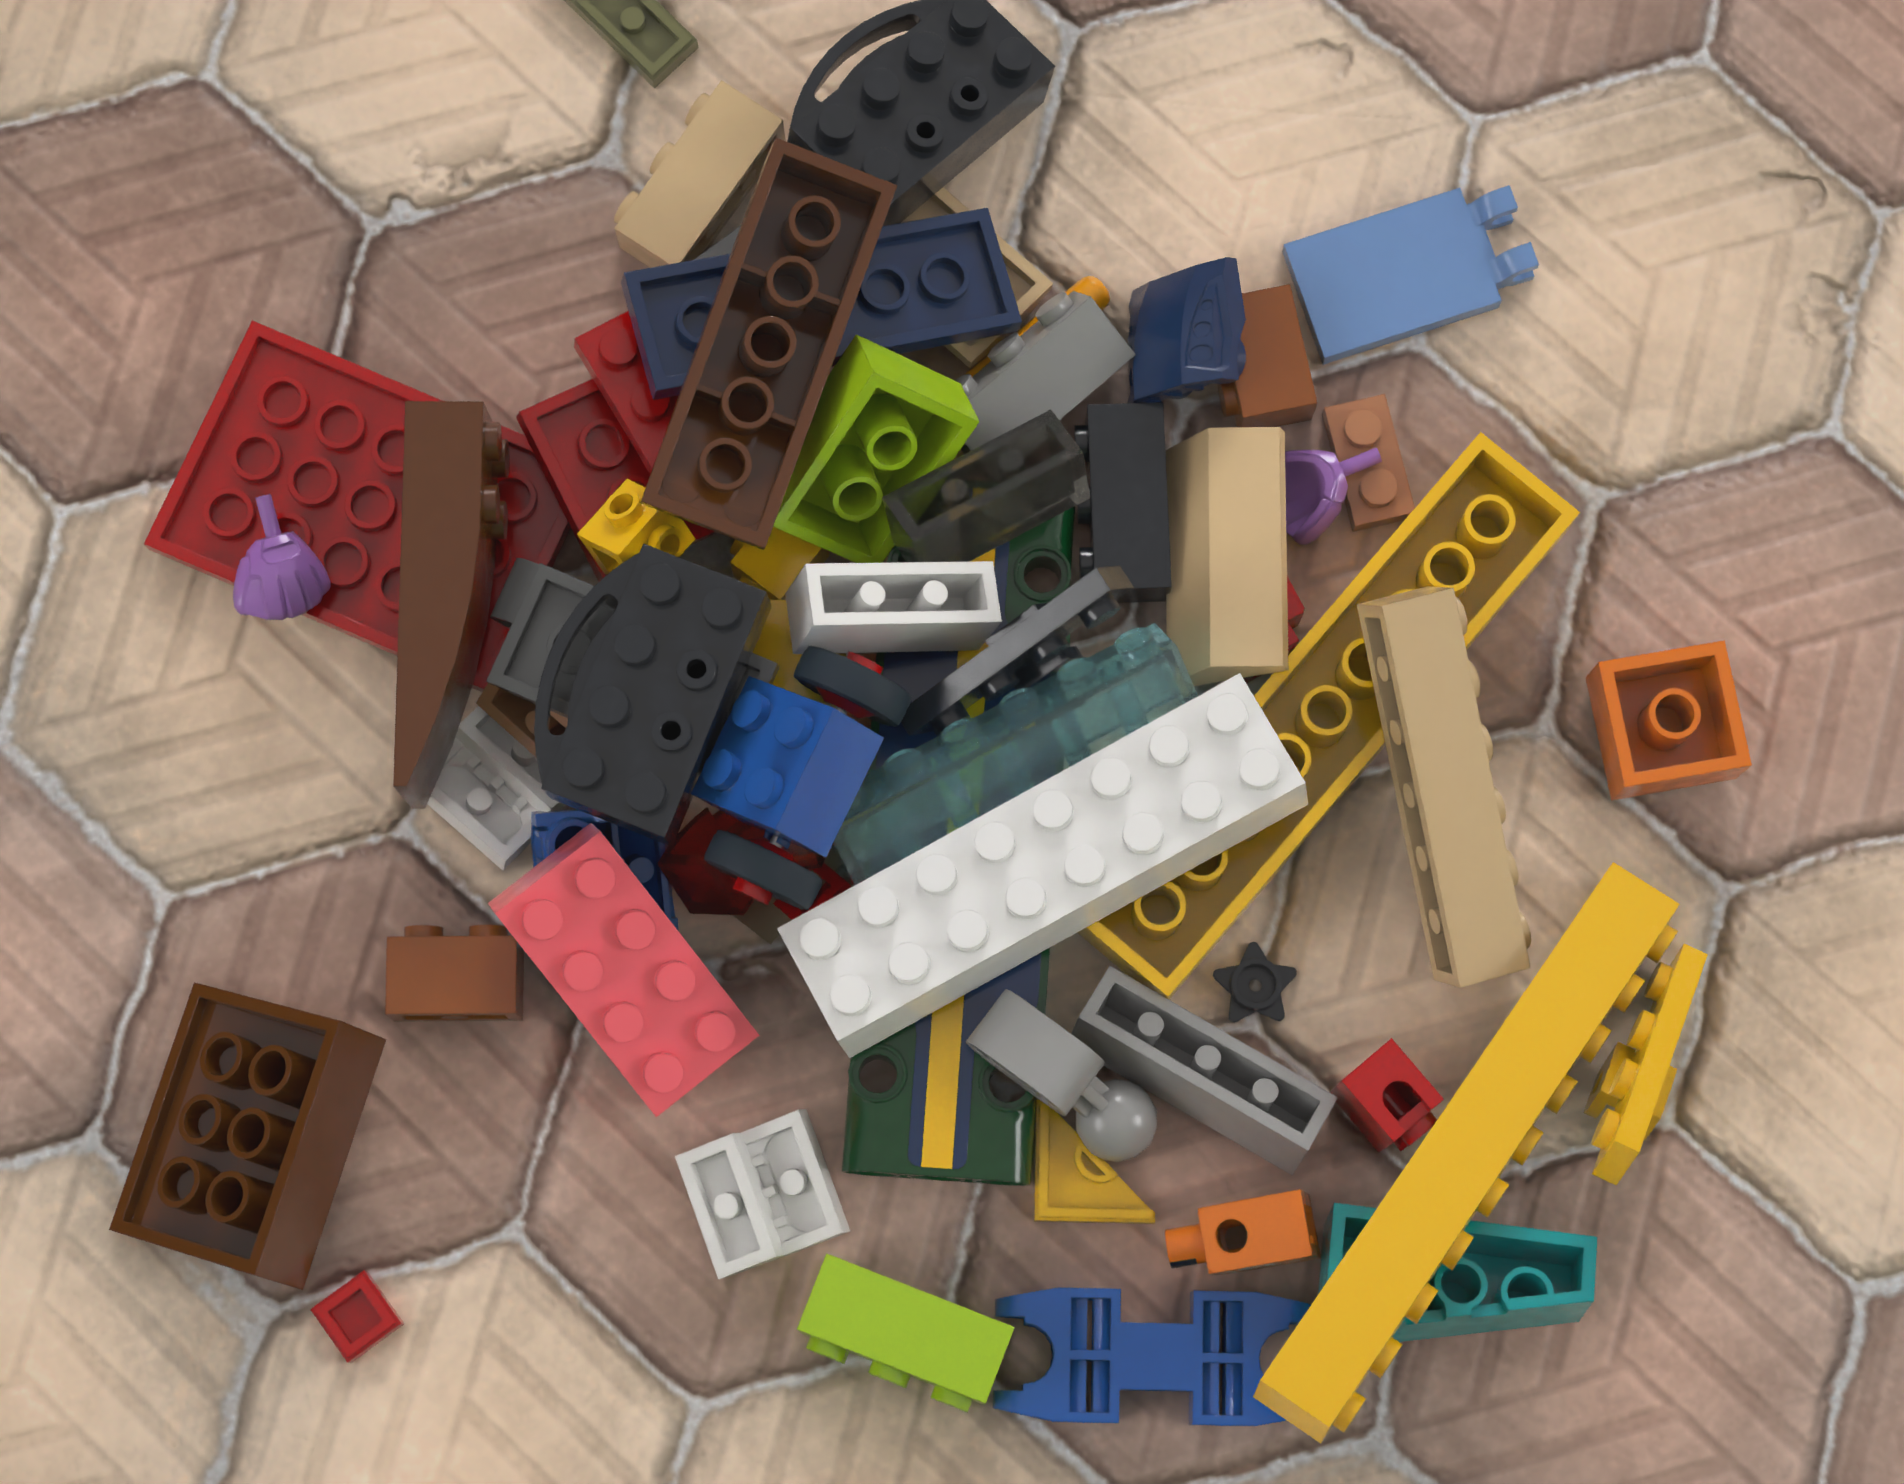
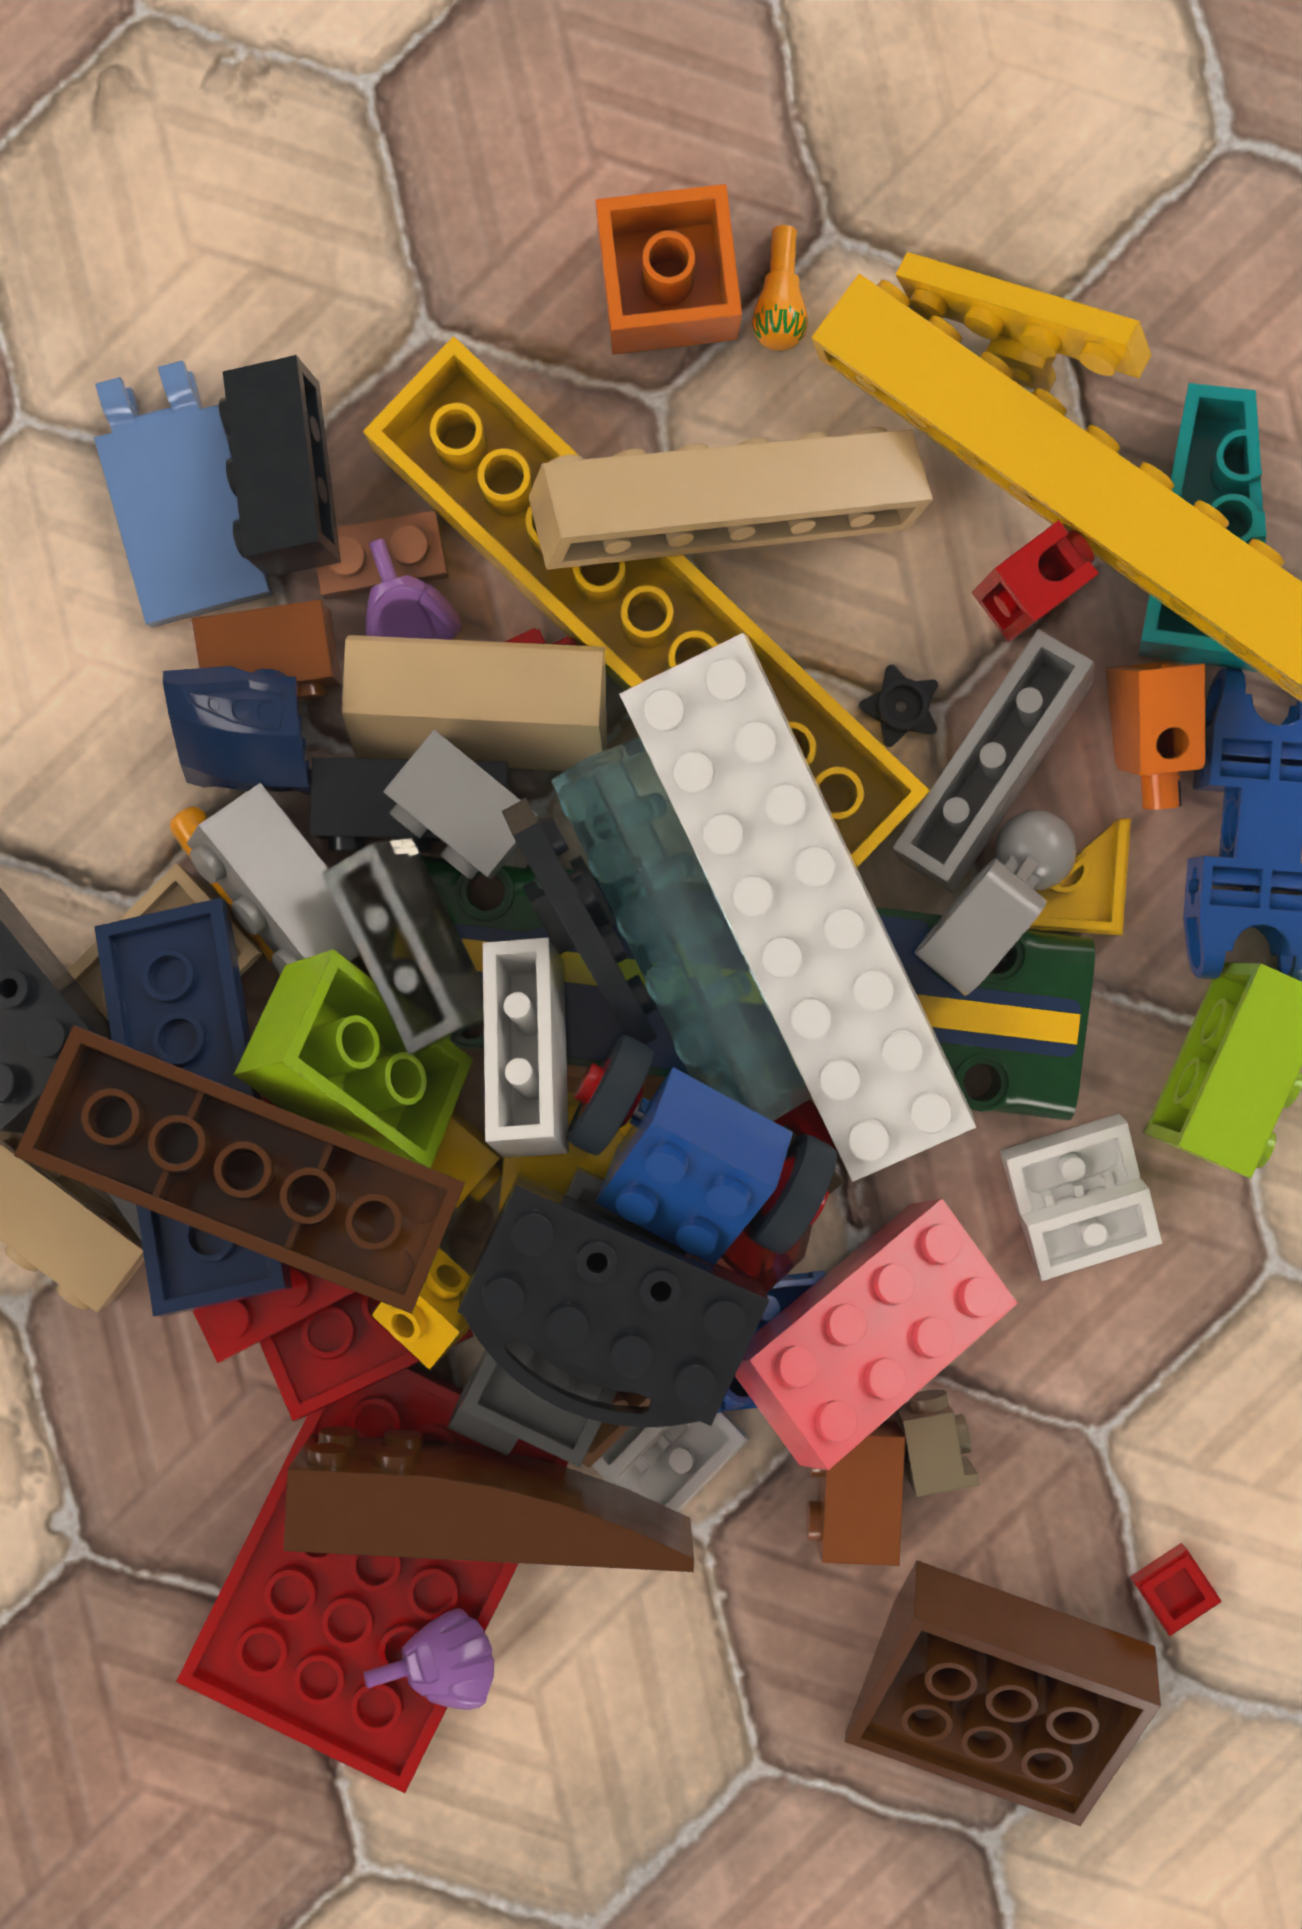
camera: 85 degrees left, 10 degrees up
none -> black brick [219,355,341,577]
none -> light grey brick [383,730,540,880]
none -> light orange piece [752,225,808,352]
none -> dark tan brick [895,1390,980,1497]

